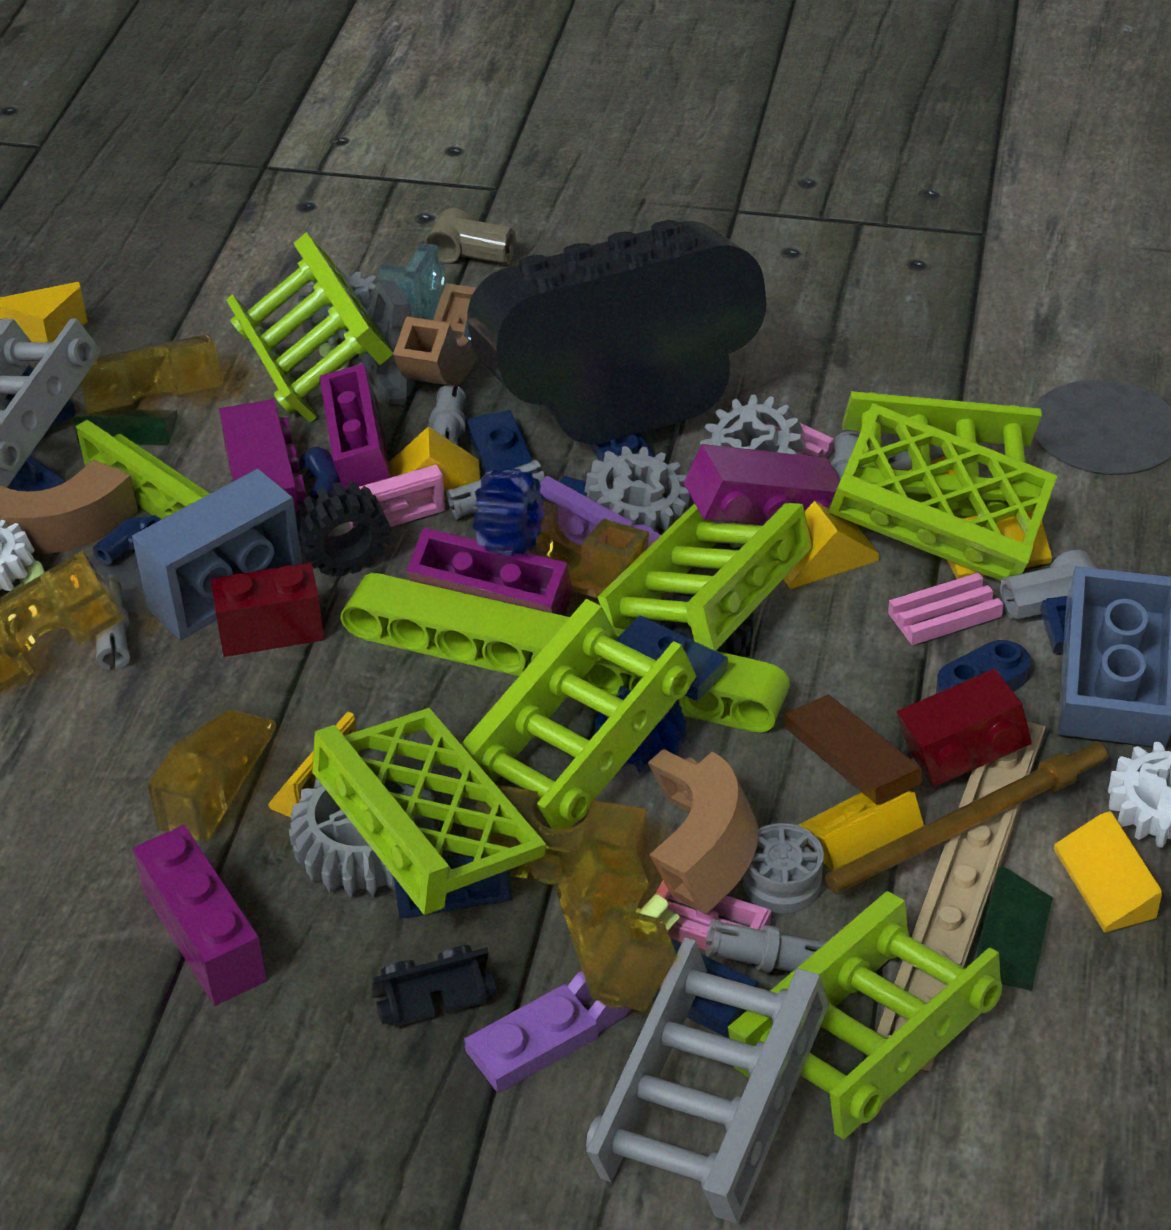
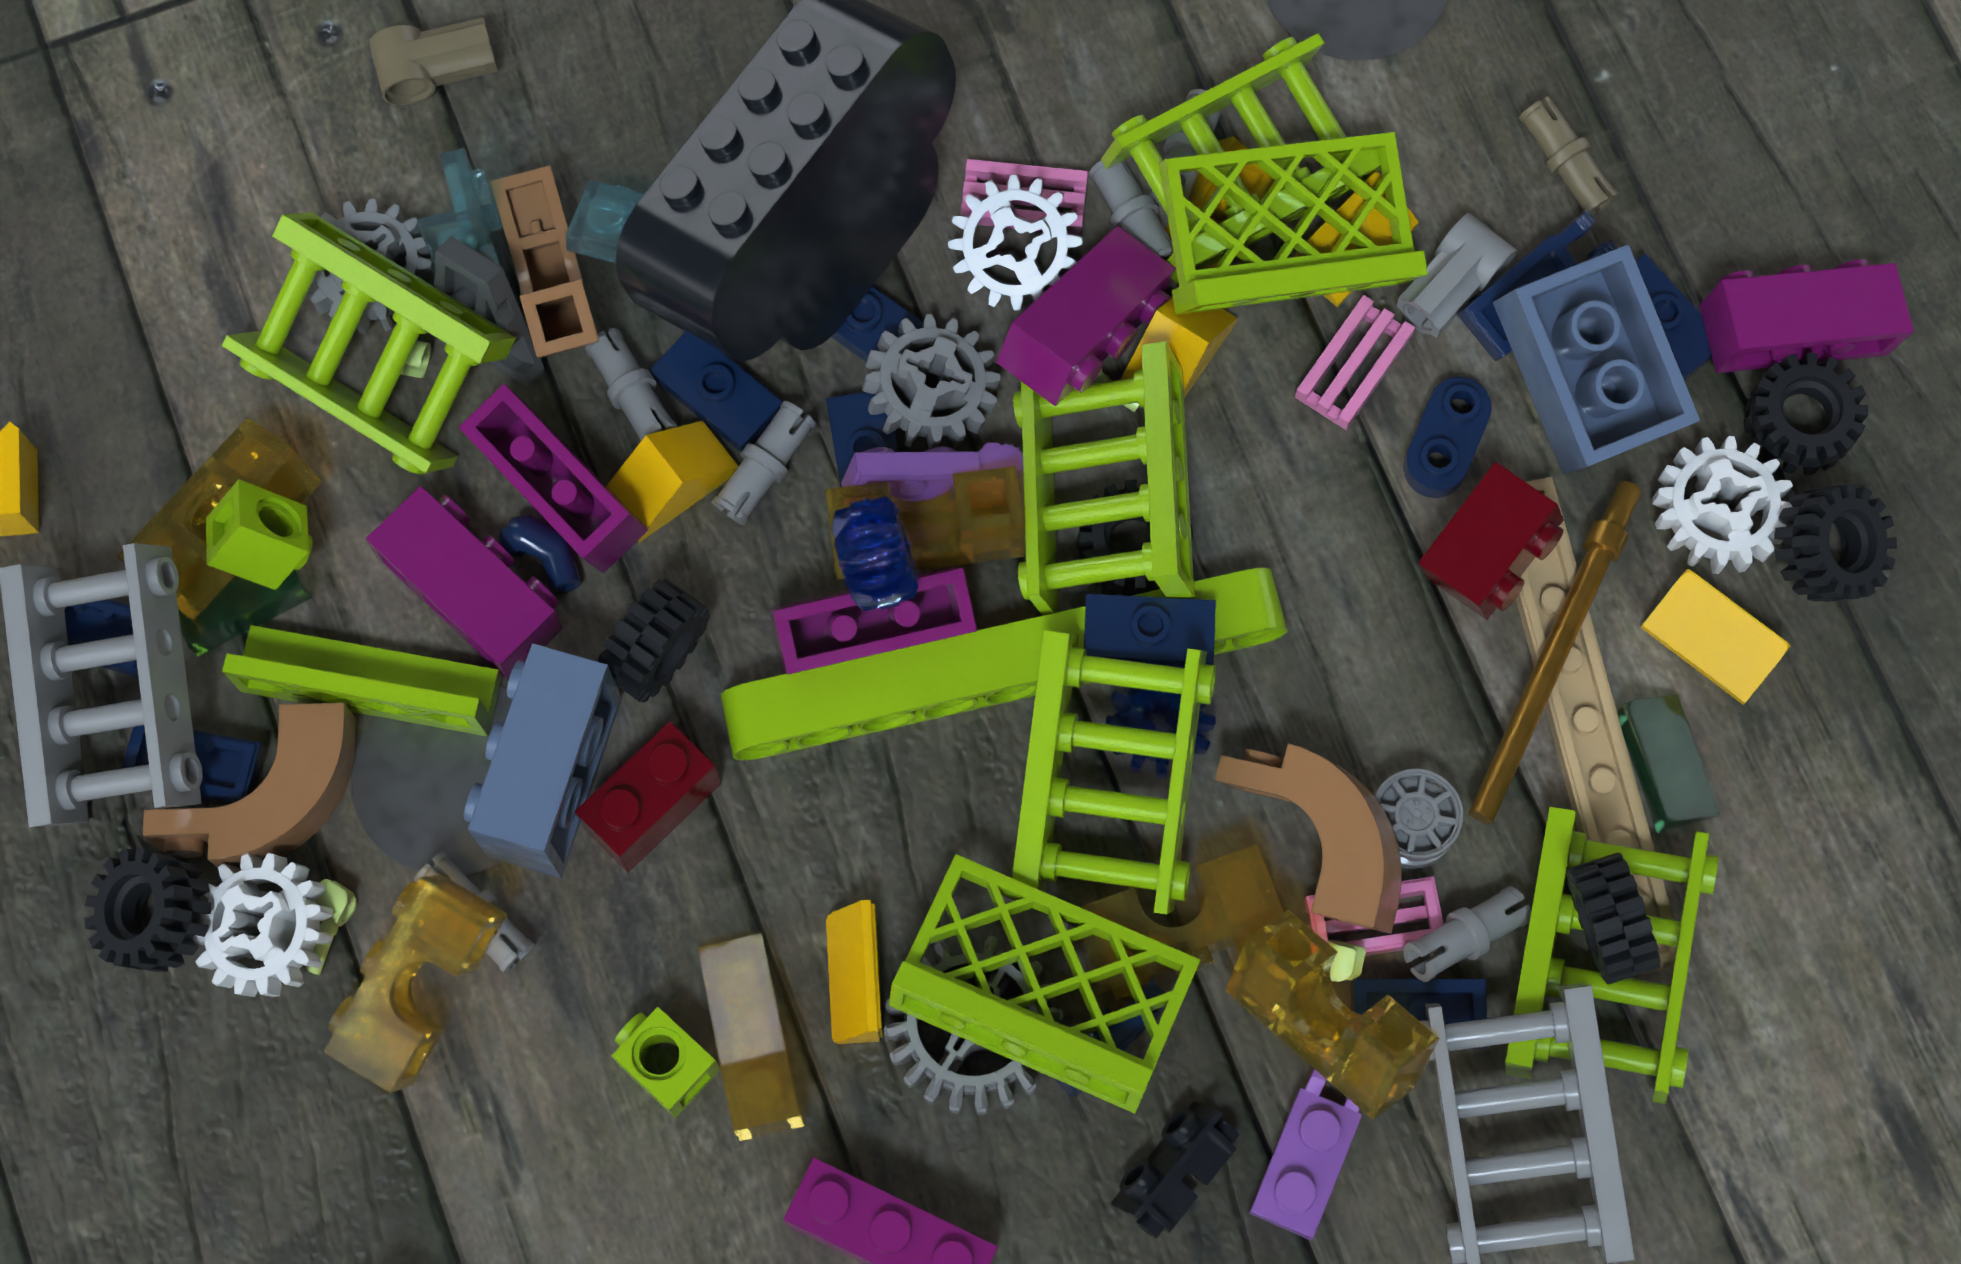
camera: 35 degrees left, 30 degrees up
dark blue arm [93,515,162,565] -> none
bright pink tile [349,465,446,529] -> none
reddish brown tile [784,694,922,805] -> none
yellow slope [798,790,924,871] -> none
none -> lime brick [206,479,313,590]
none -> lime brick [611,1007,721,1119]
none -> black tyre [1566,853,1661,985]

